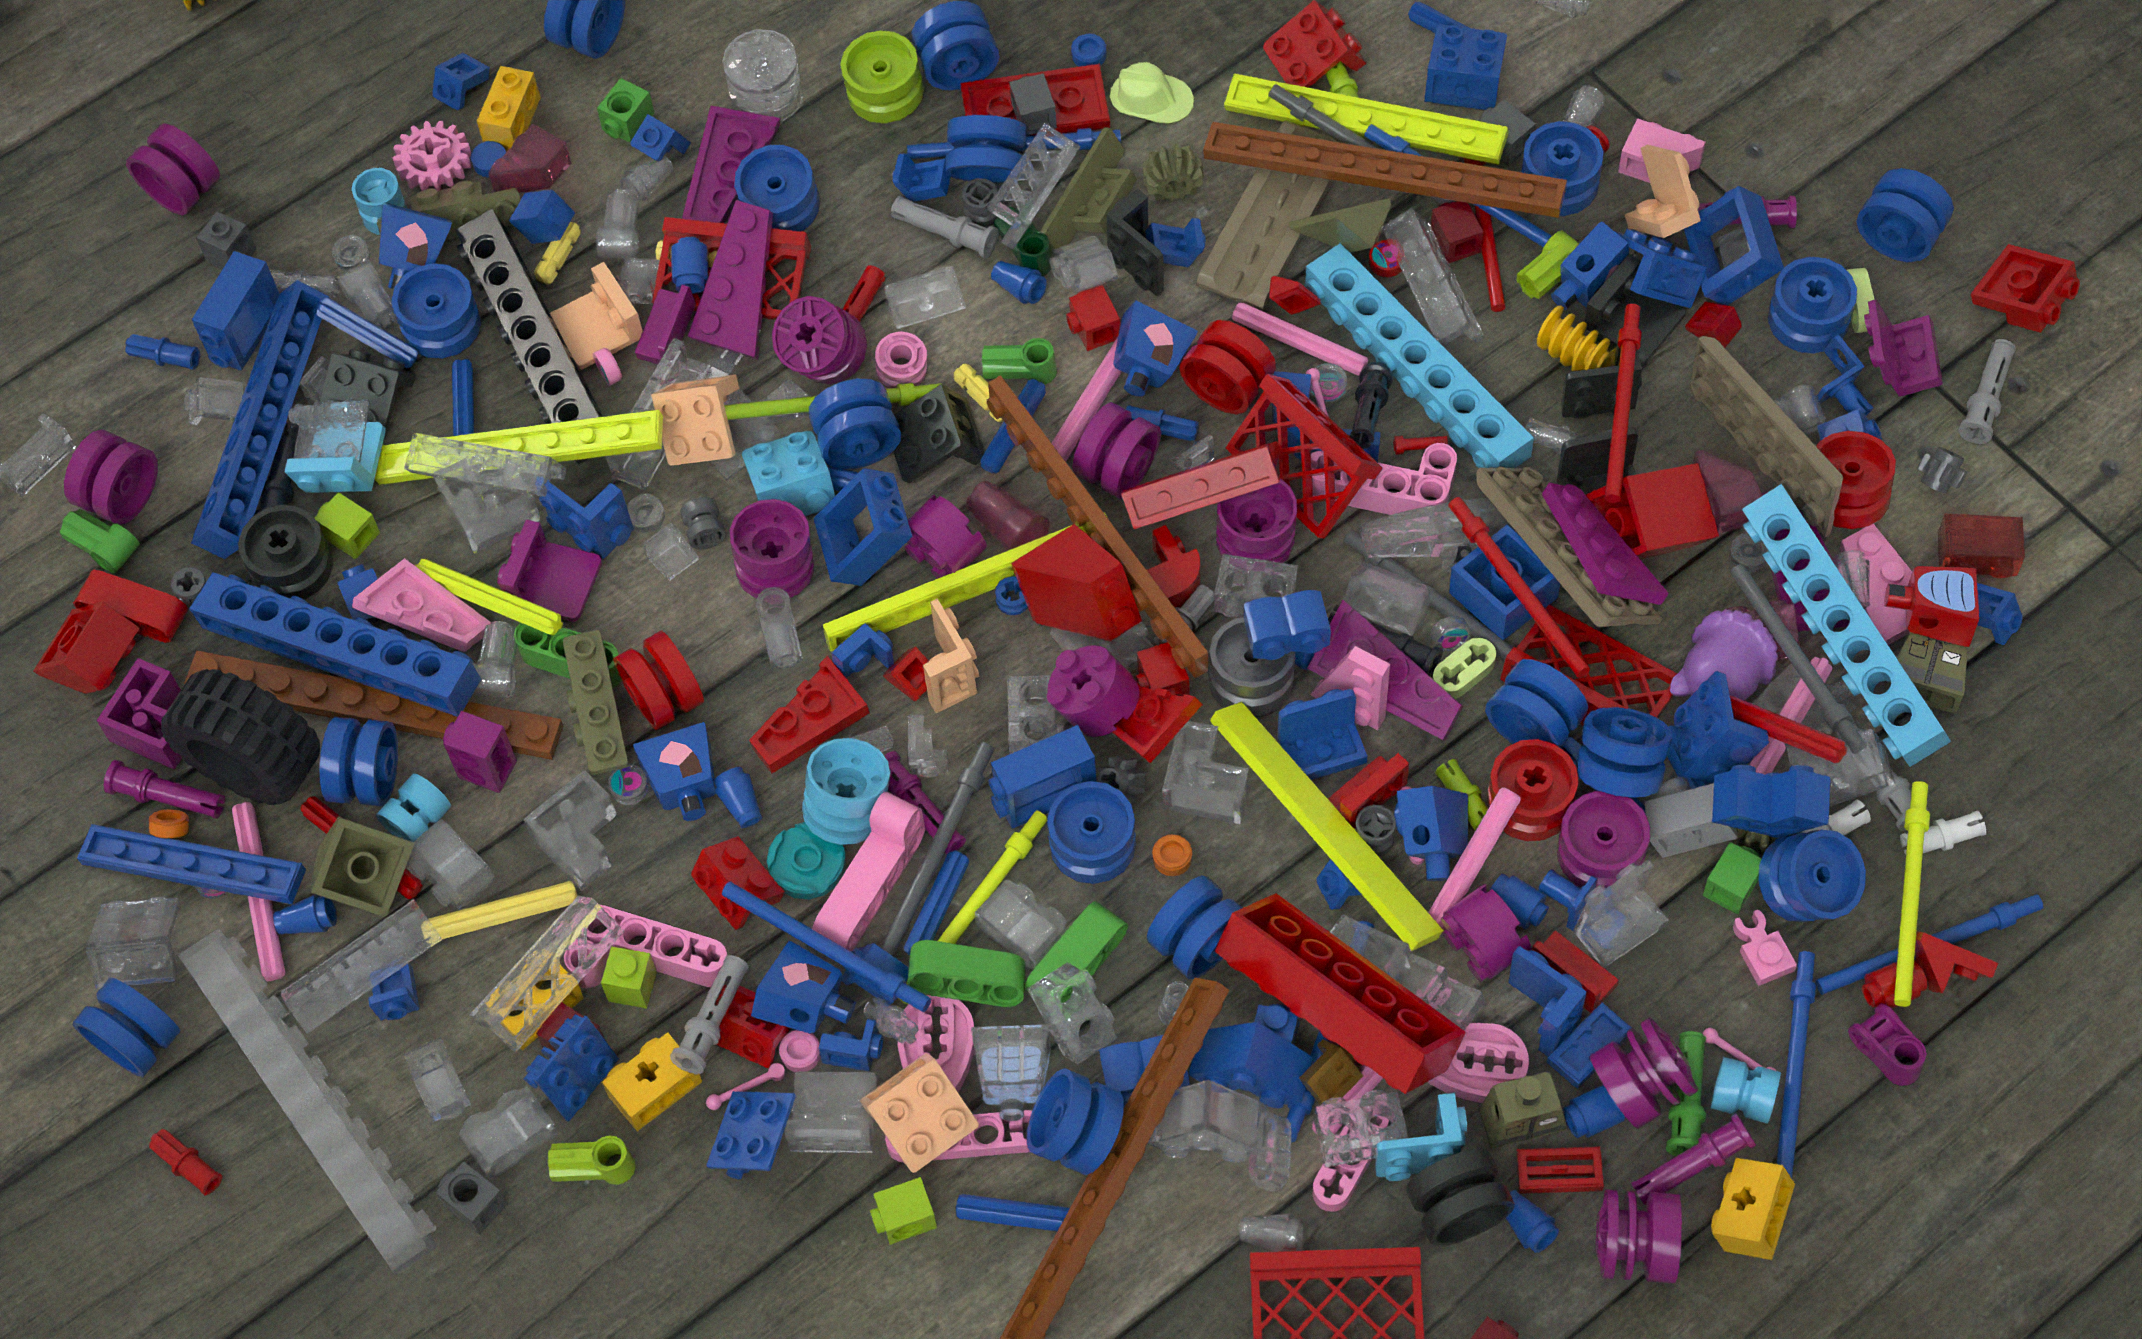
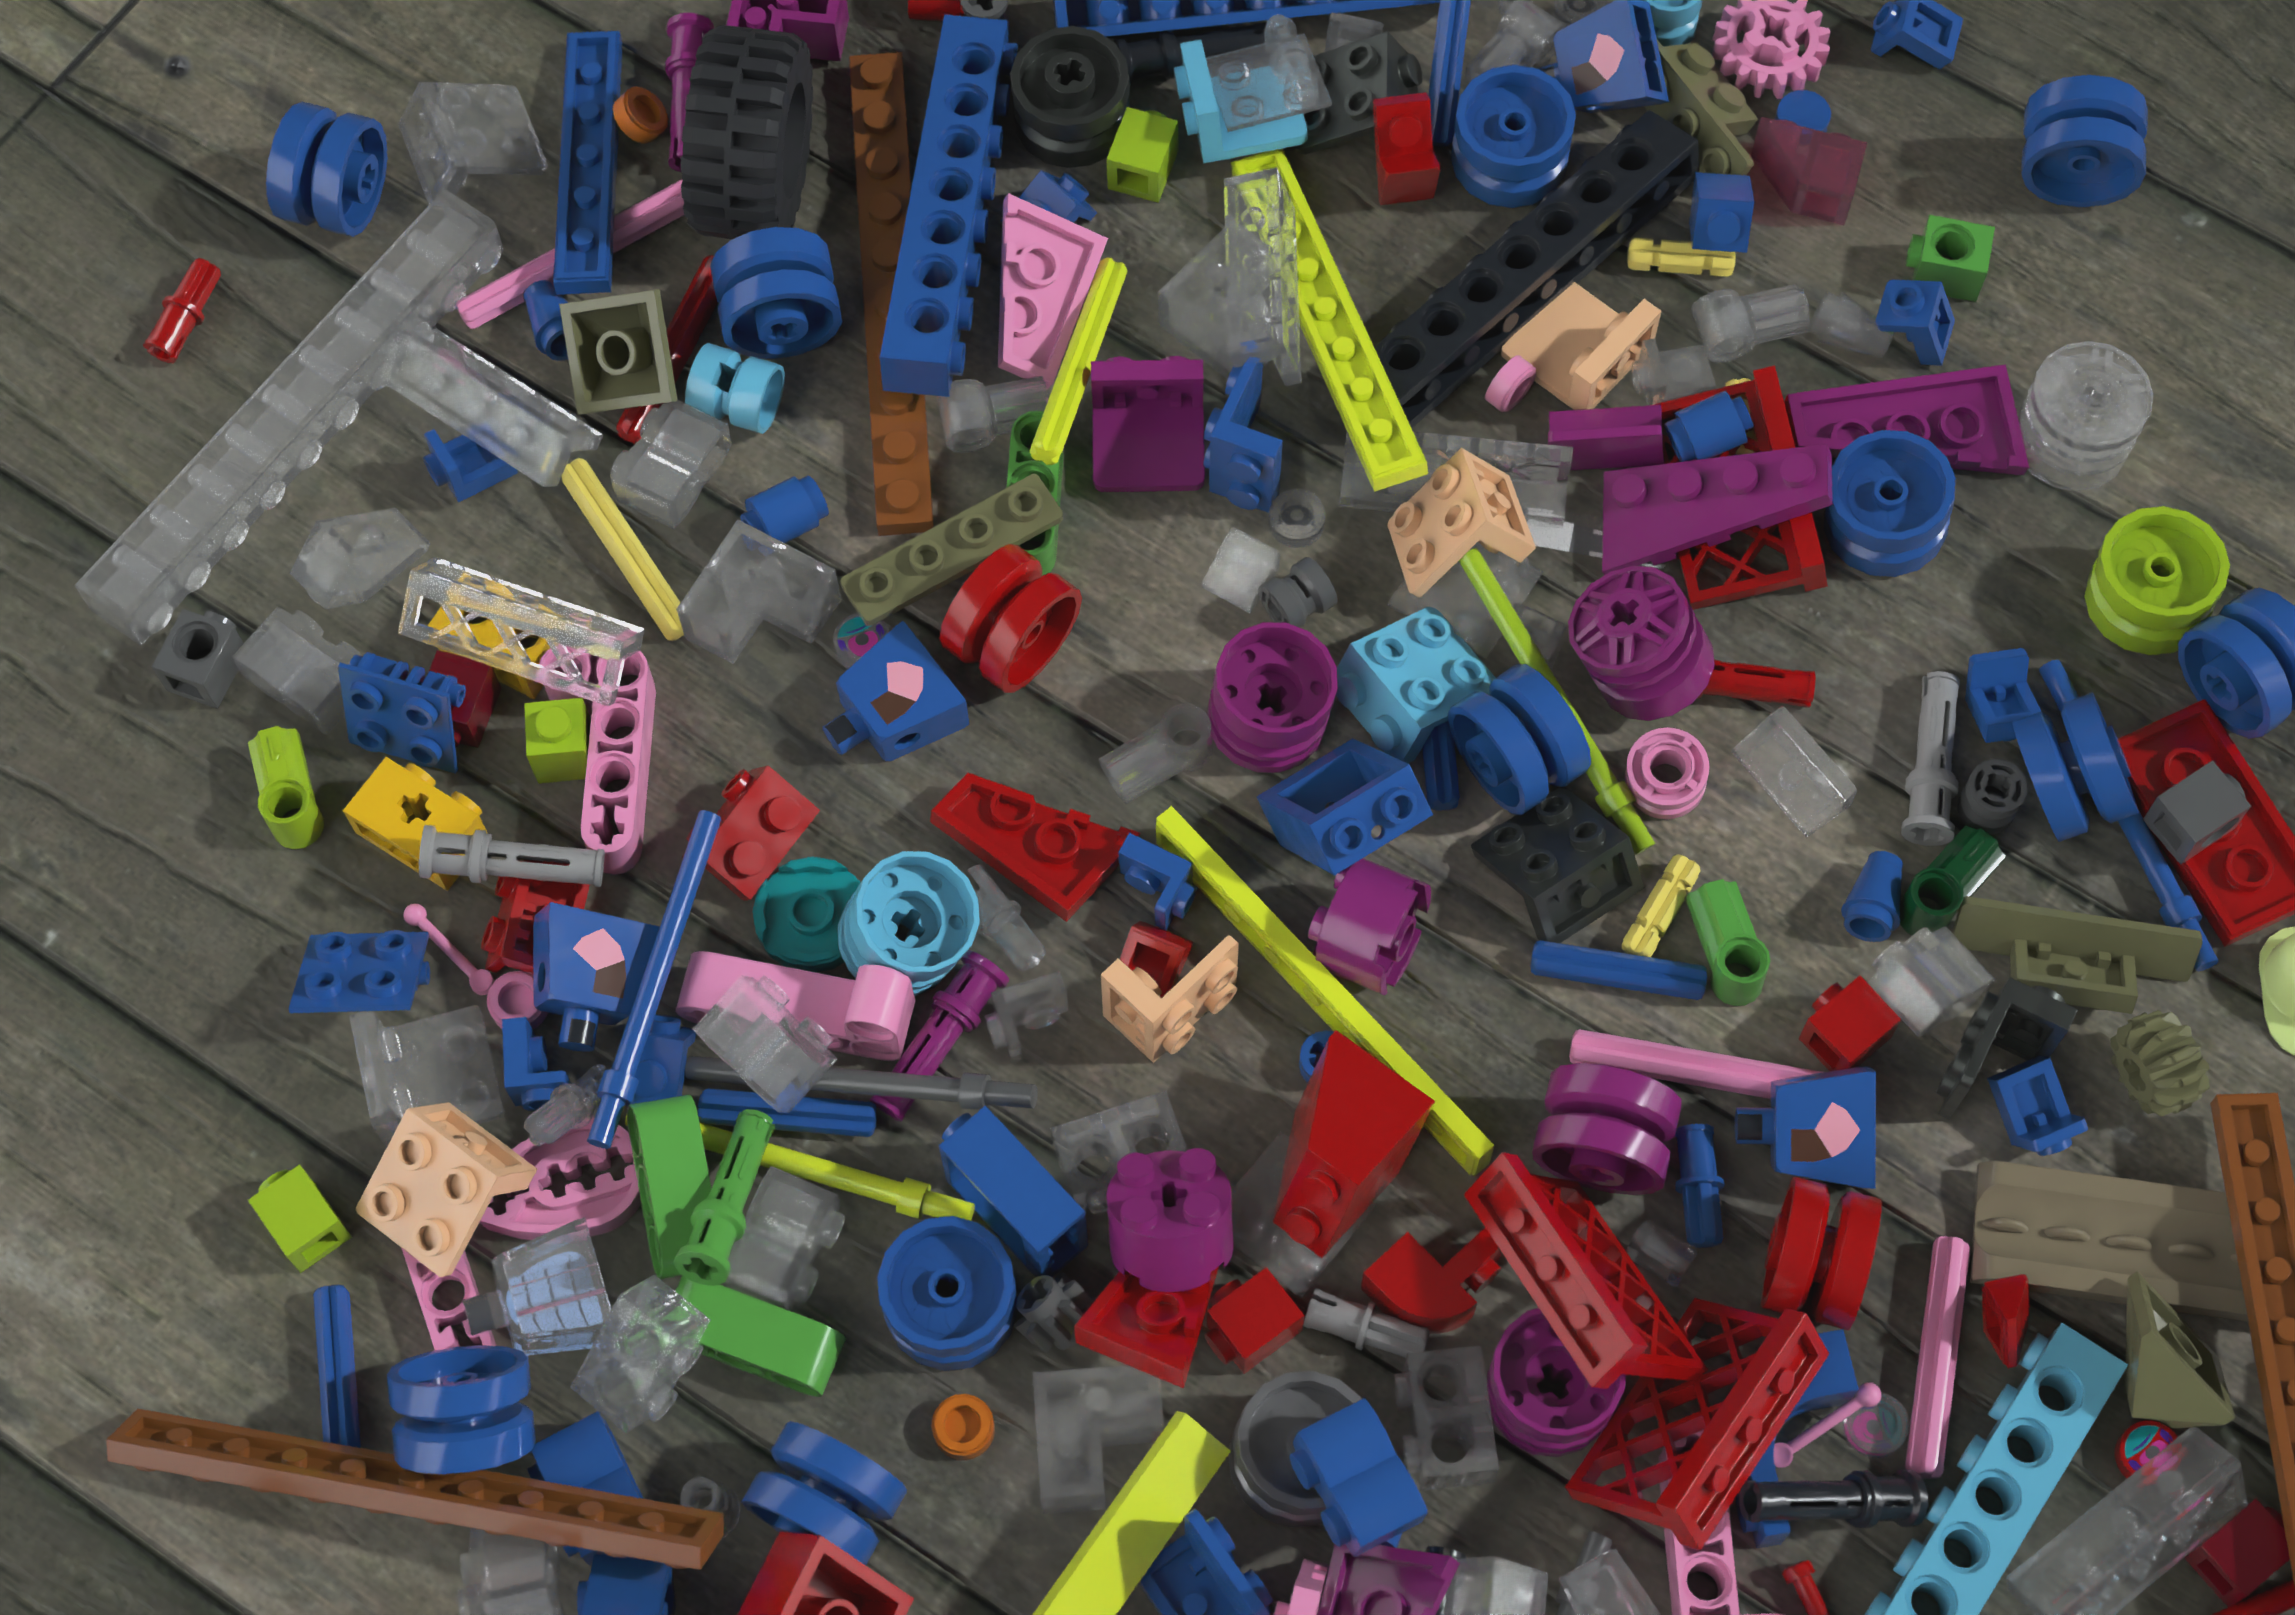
camera: 70 degrees right, 5 degrees up
magenta brick [443,711,517,793] -> none
blue axle [452,359,474,436] -> none
yellow brick [477,66,541,154] -> none
blue cone [714,767,762,828] -> none
clear pink plant [966,480,1050,551] -> none
dark orange plate [986,375,1208,678] -> none
clear fence [987,123,1080,249] -> none
none -> bright green pin [674,1109,775,1286]
none -> clear brick [693,975,838,1113]
none -> blue brick [740,475,829,550]
none -> red slope [1372,92,1440,205]

